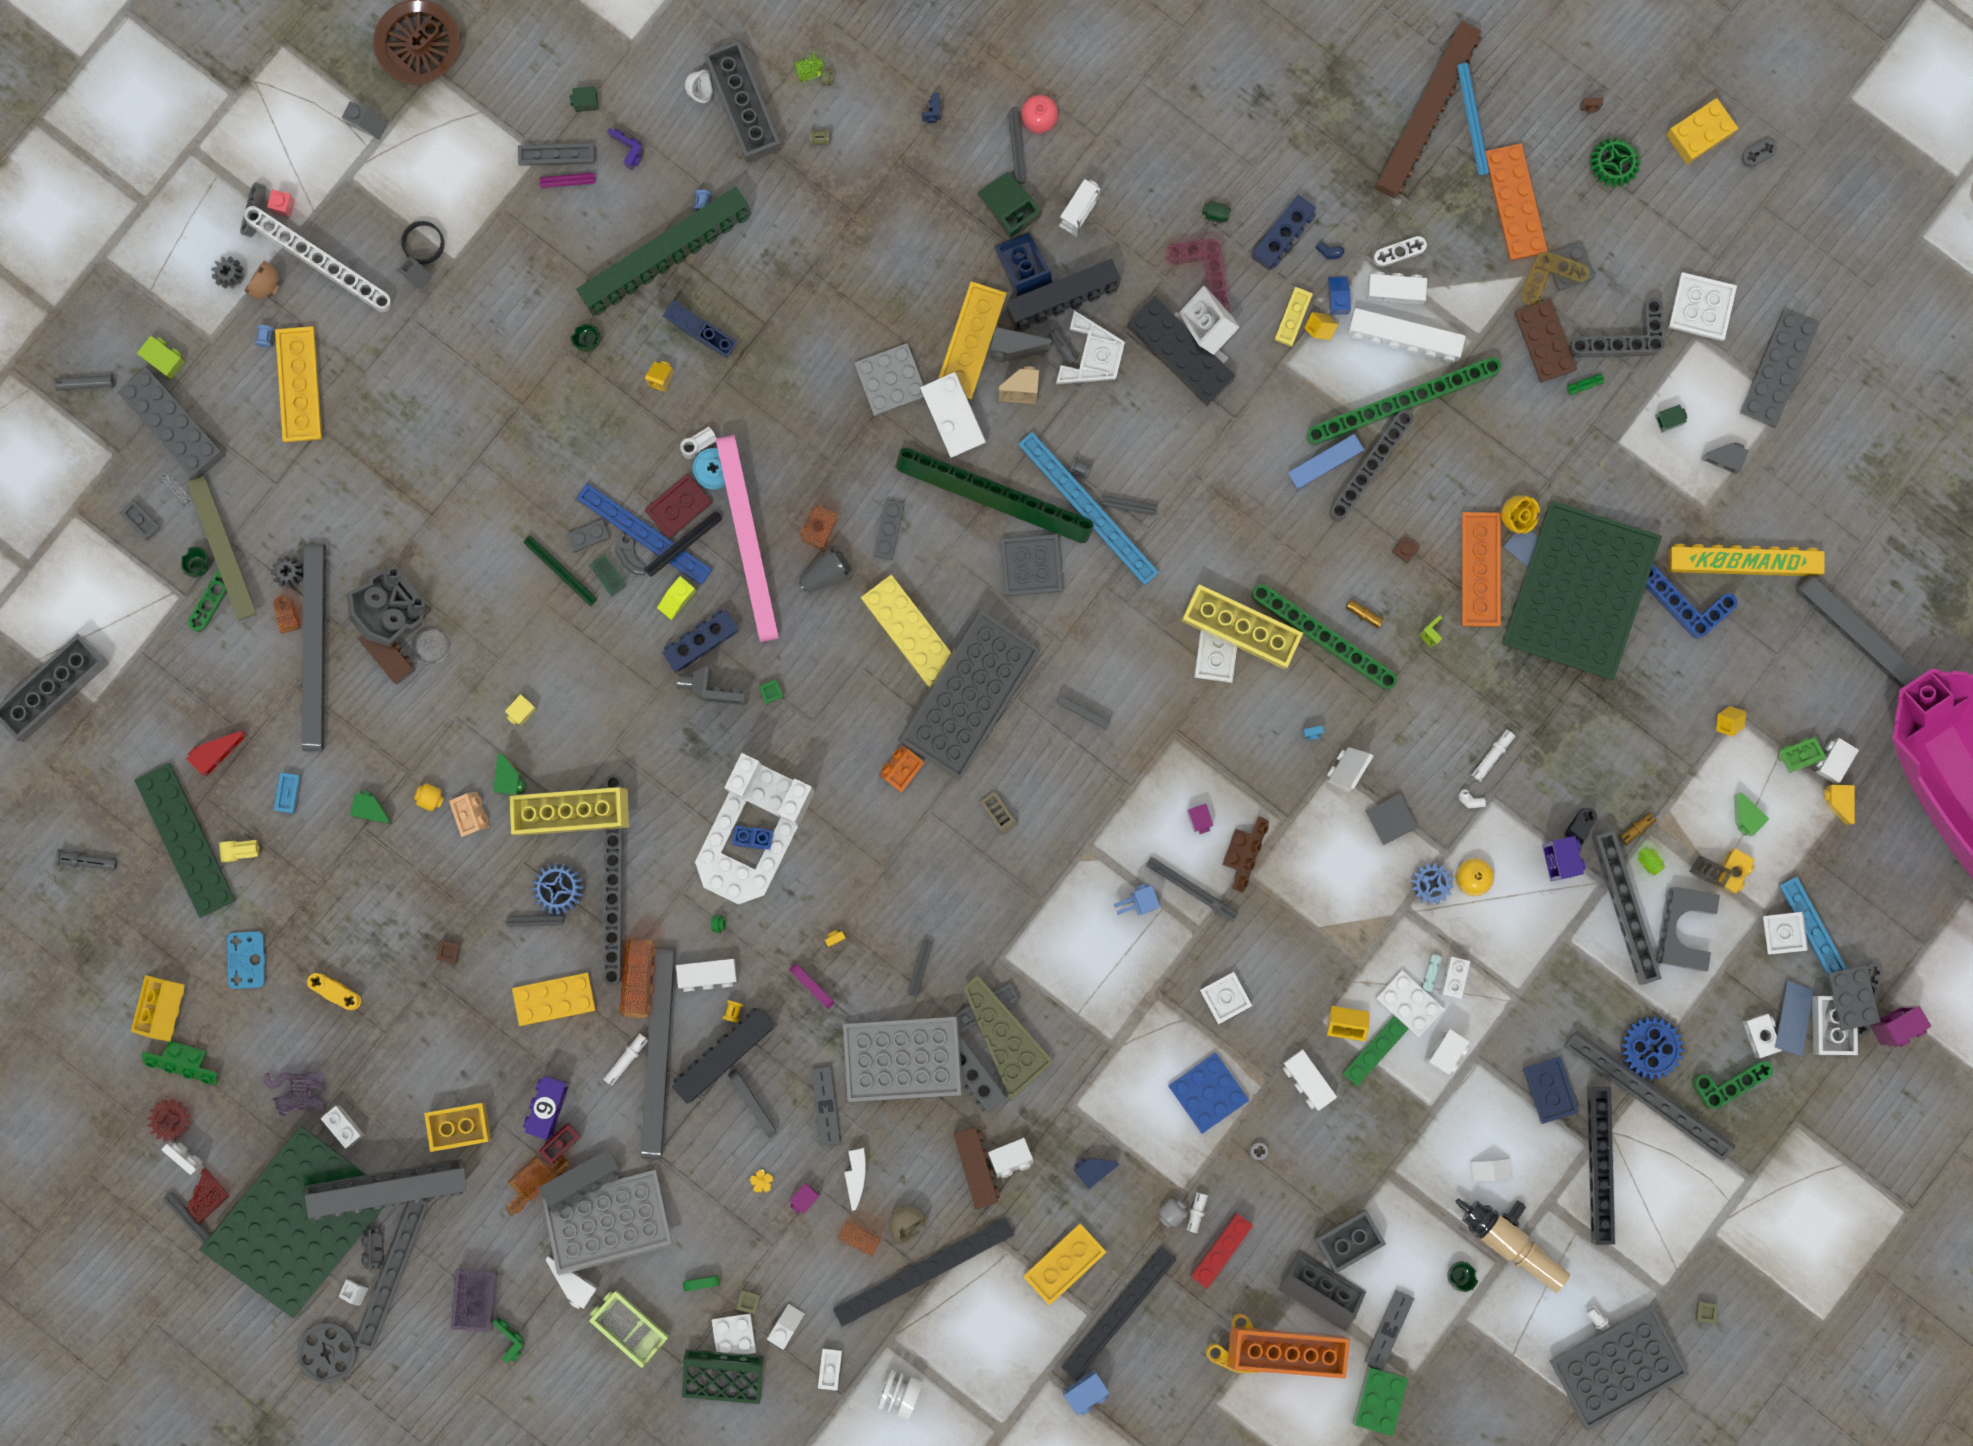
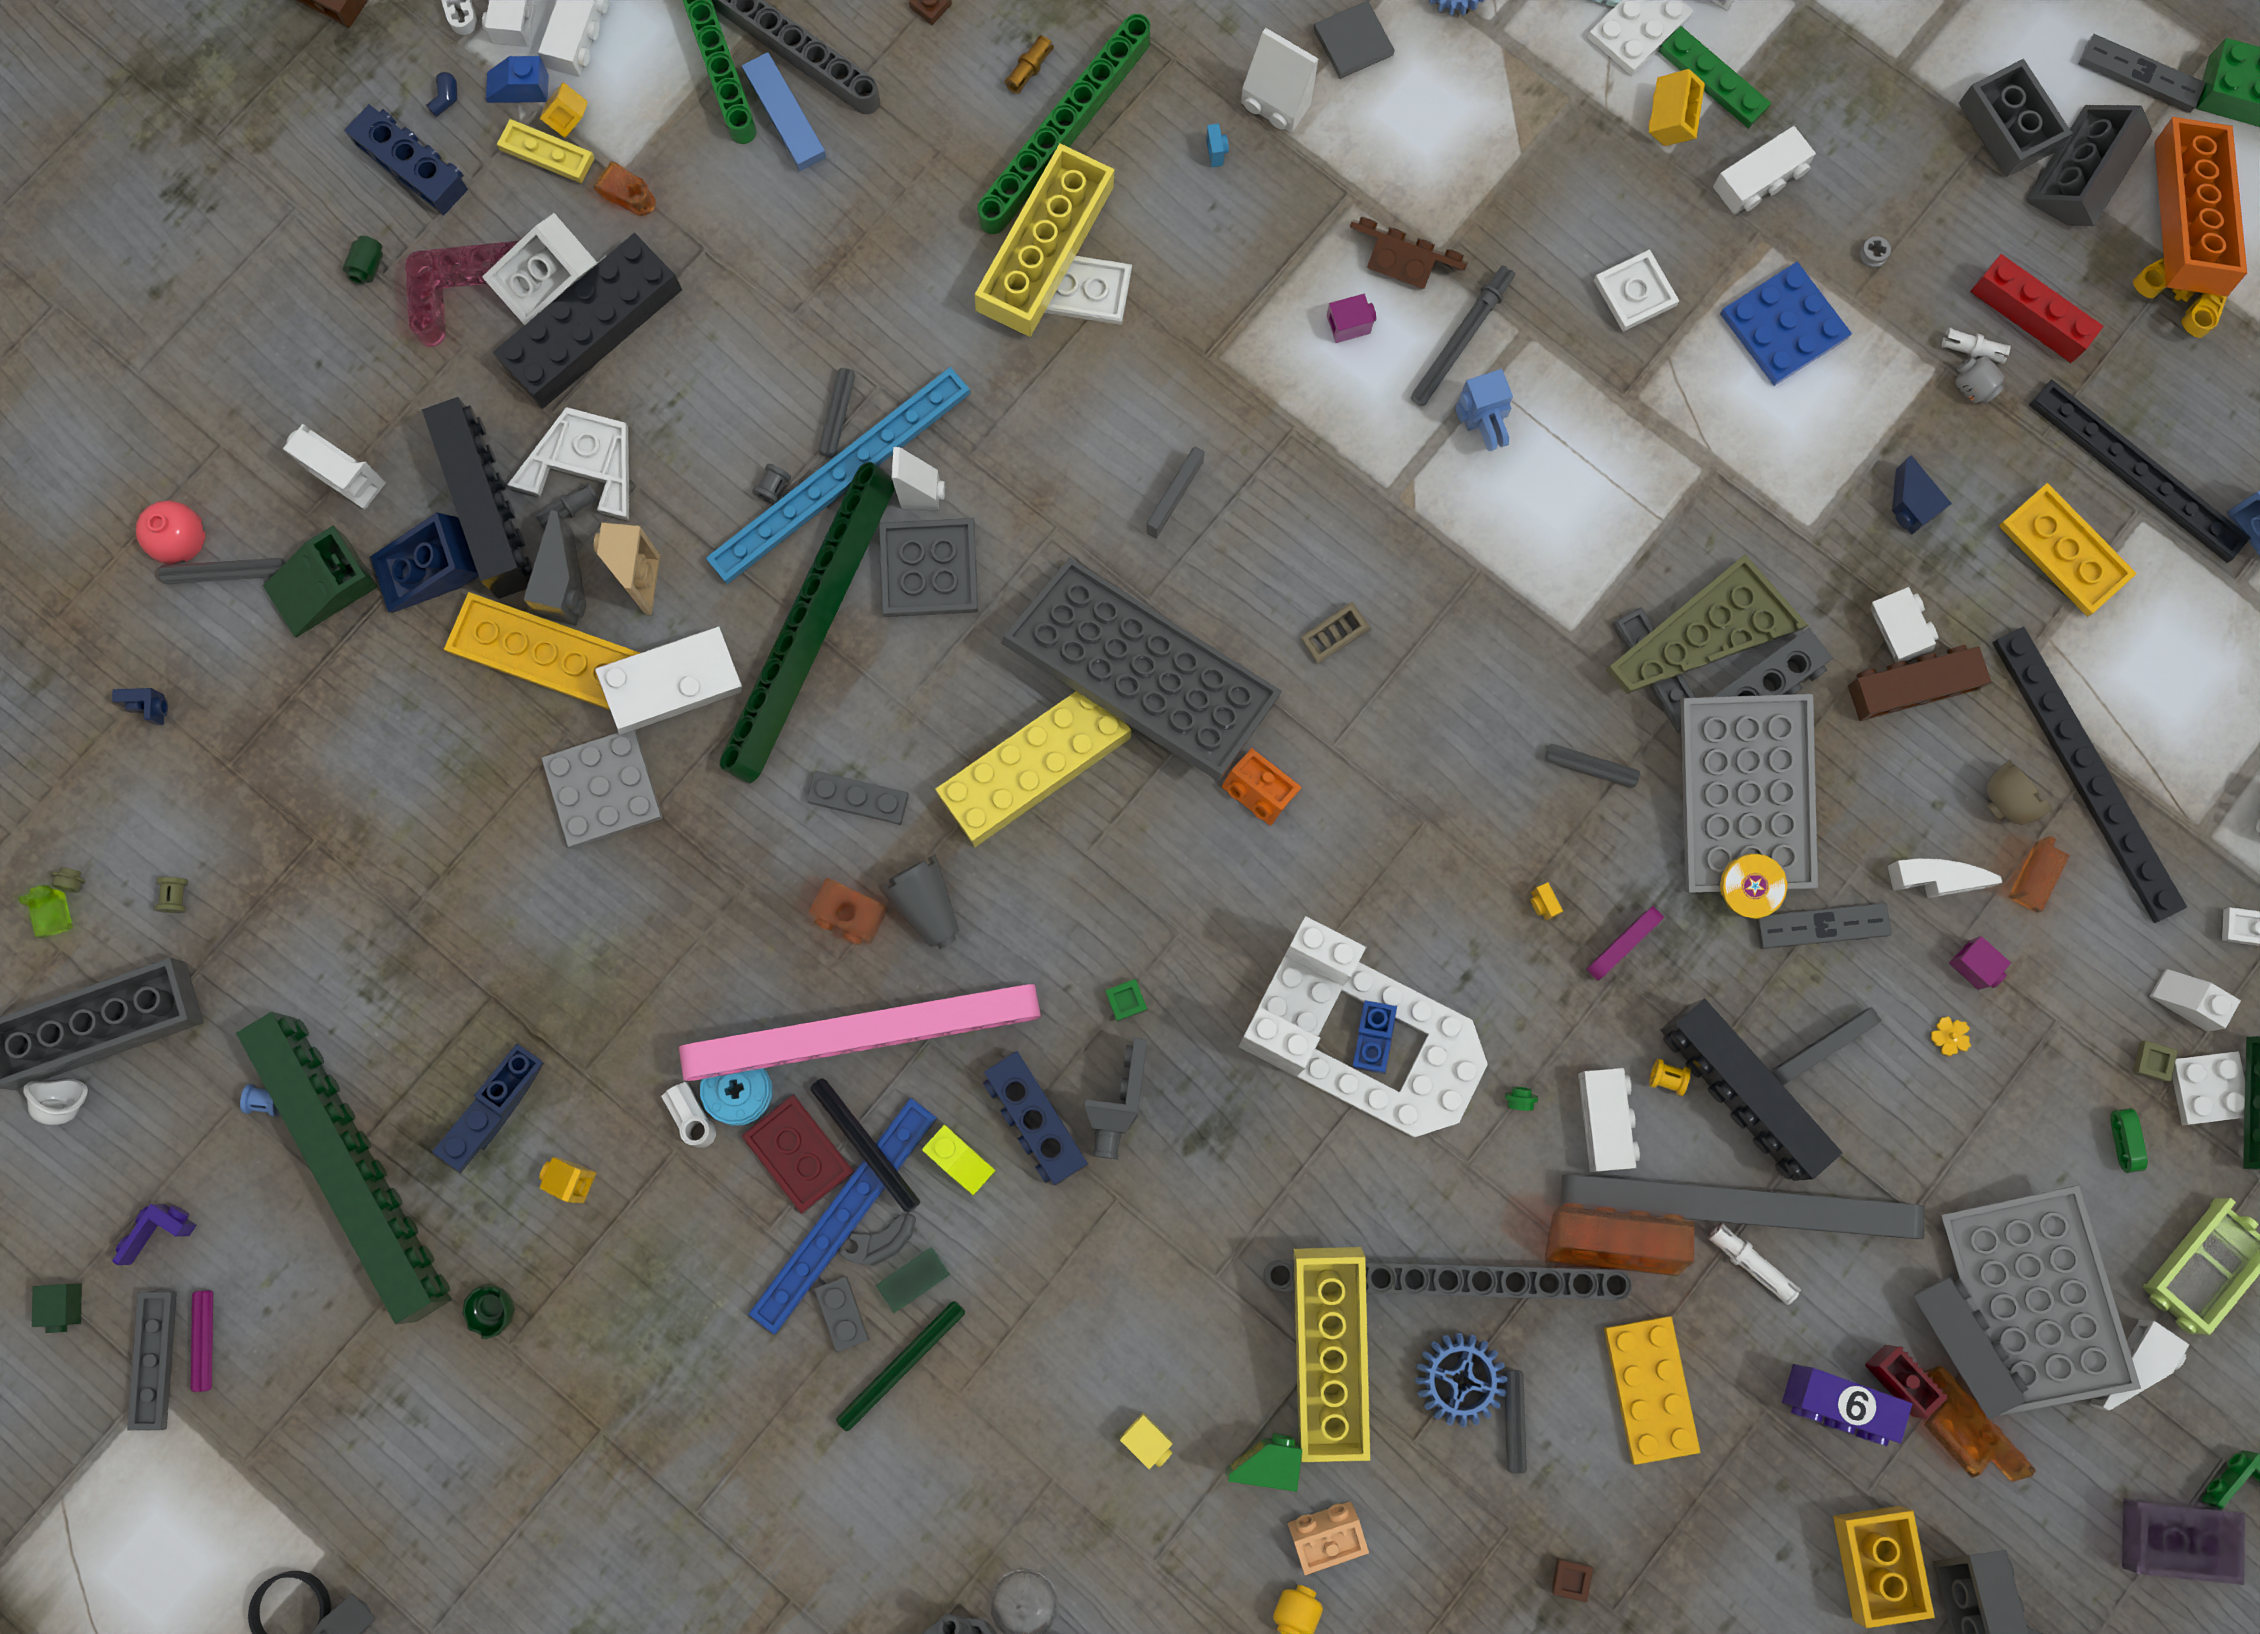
camera: 85 degrees left, 5 degrees down
none -> clear orange piece [593,161,656,216]
none -> white slope [892,447,945,510]
none -> yellow tile [1720,853,1788,919]

